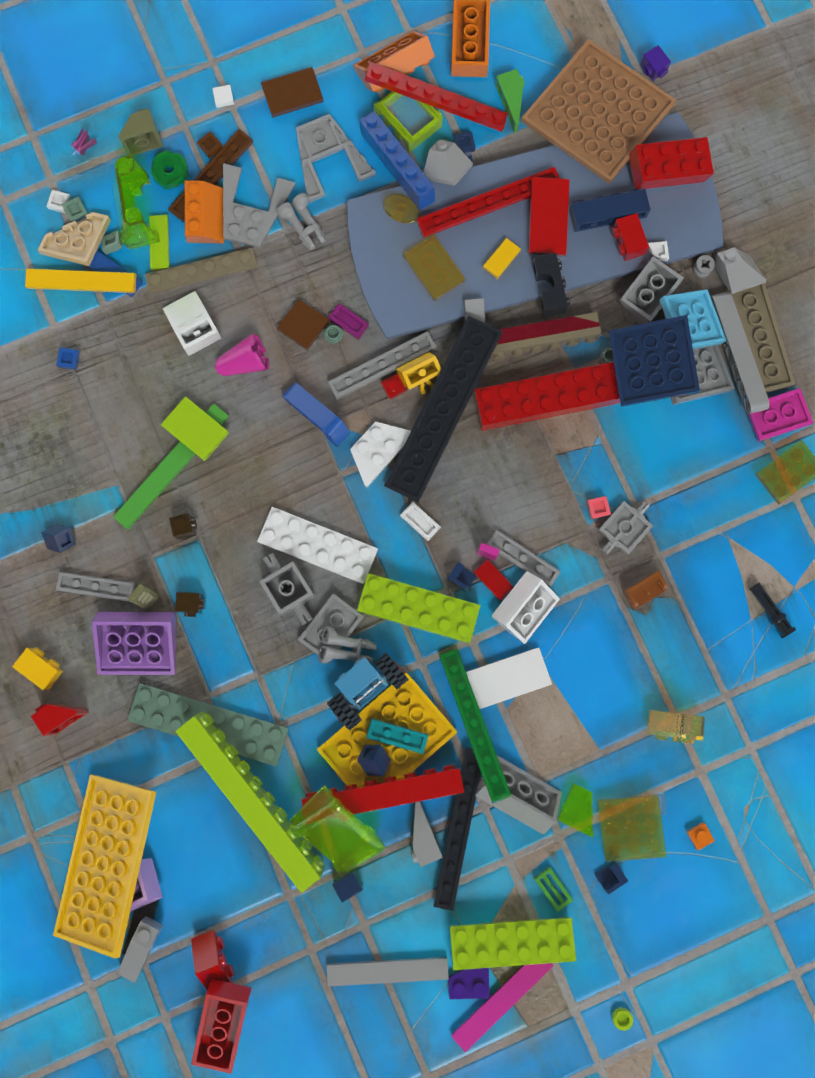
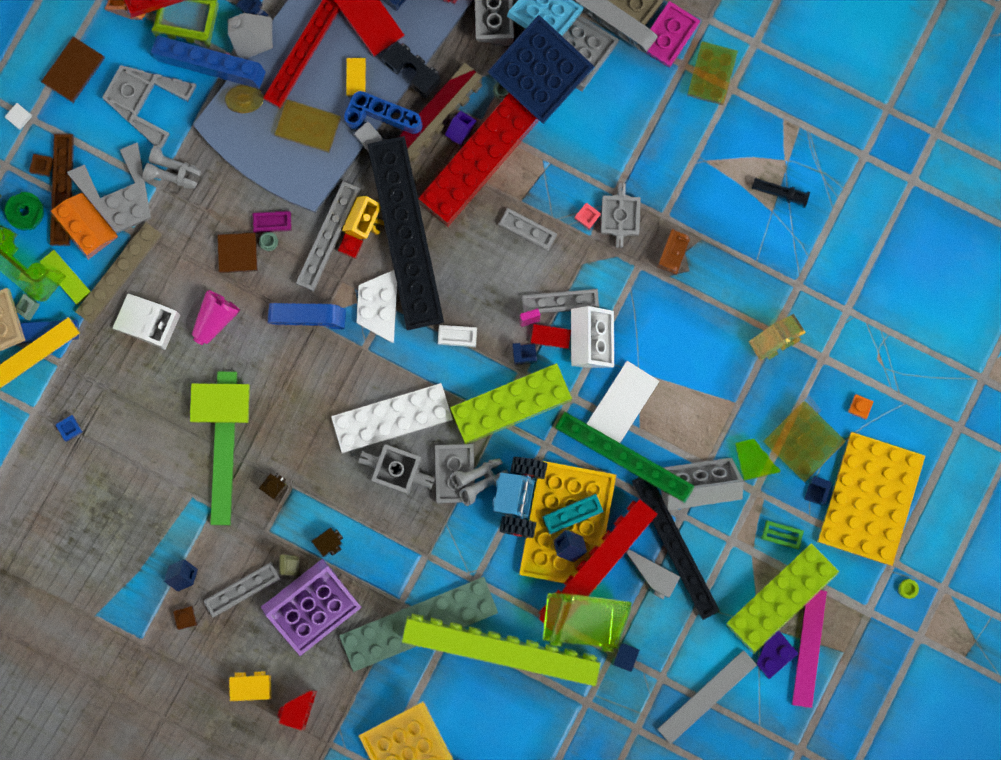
camera: 40 degrees left, 0 degrees up
none -> reddish brown plate [173,606,198,630]
none -> blue beam [344,91,423,134]
none -> dark purple brick [445,111,477,145]
none -> light grey tile [498,208,557,251]
none -> yellow plate [817,432,925,566]

